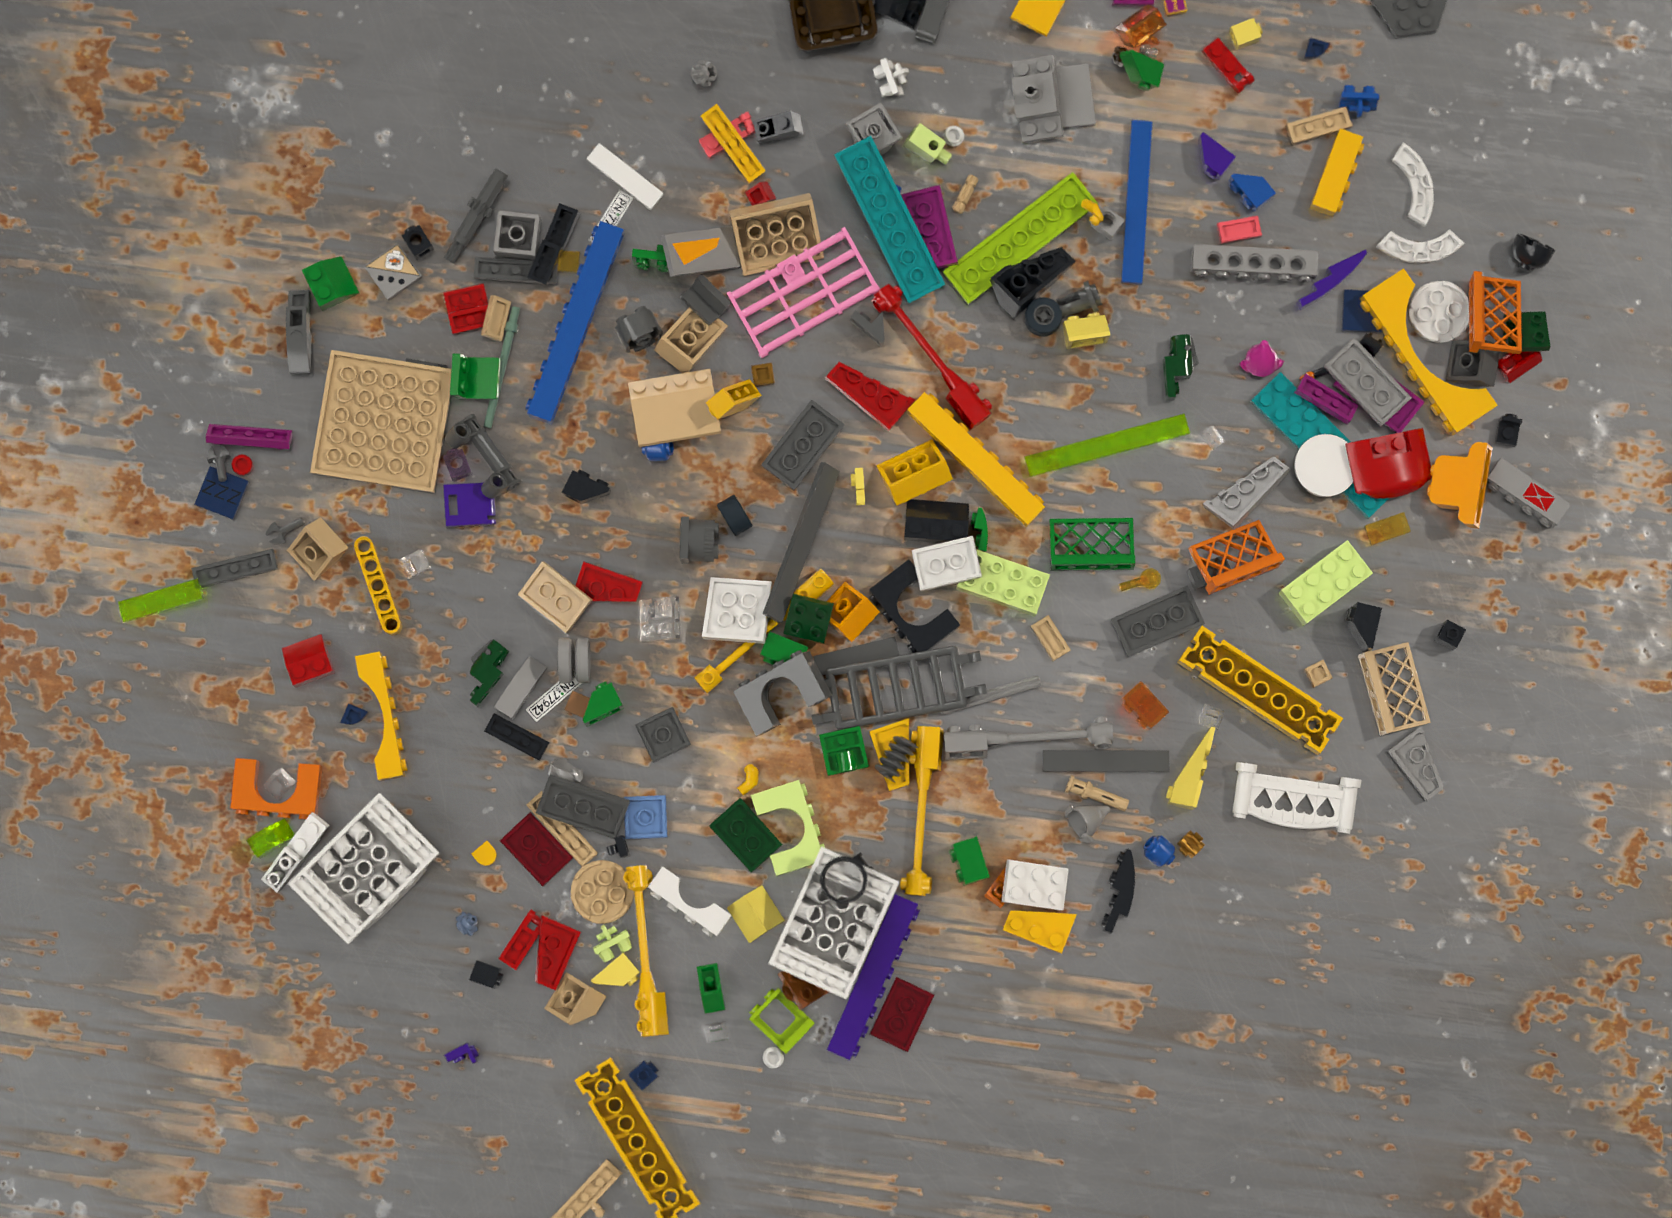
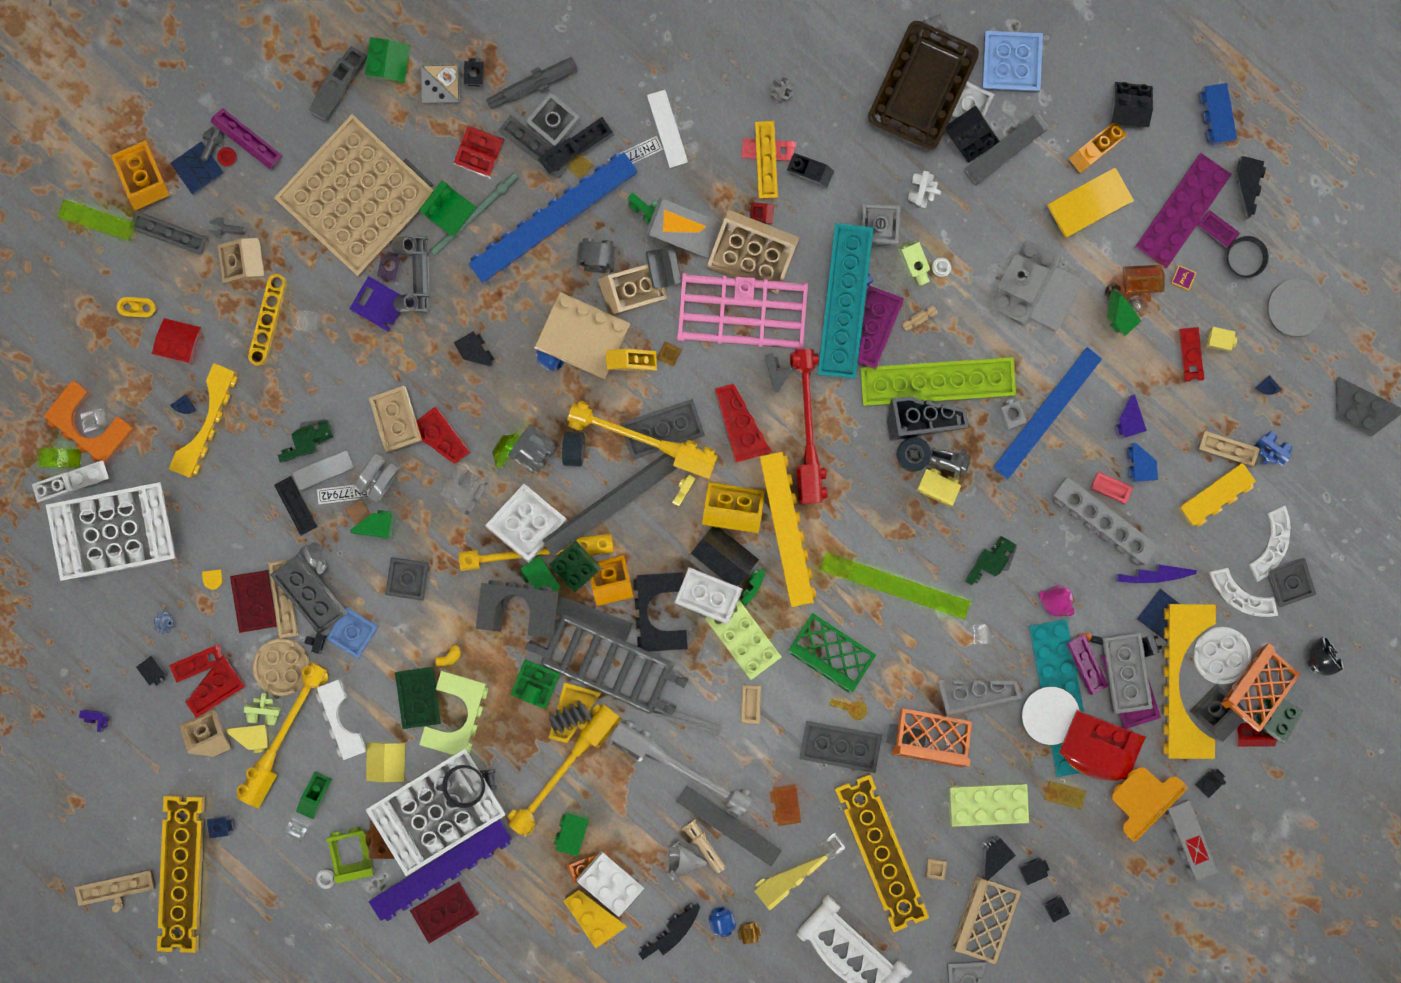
camera: 35 degrees right, 5 degrees up
tan tile [481,295,511,341] -> none
yellow arm [1081,199,1104,226] -> none
none -> light orange slope [110,140,170,210]
none -> yellow plate [117,297,156,318]
none -> clear neon green slope [492,433,521,469]
none -> yellow bar [567,401,718,479]
none -> black brick [1018,857,1050,885]
none -> dark grey tile [1268,558,1316,607]

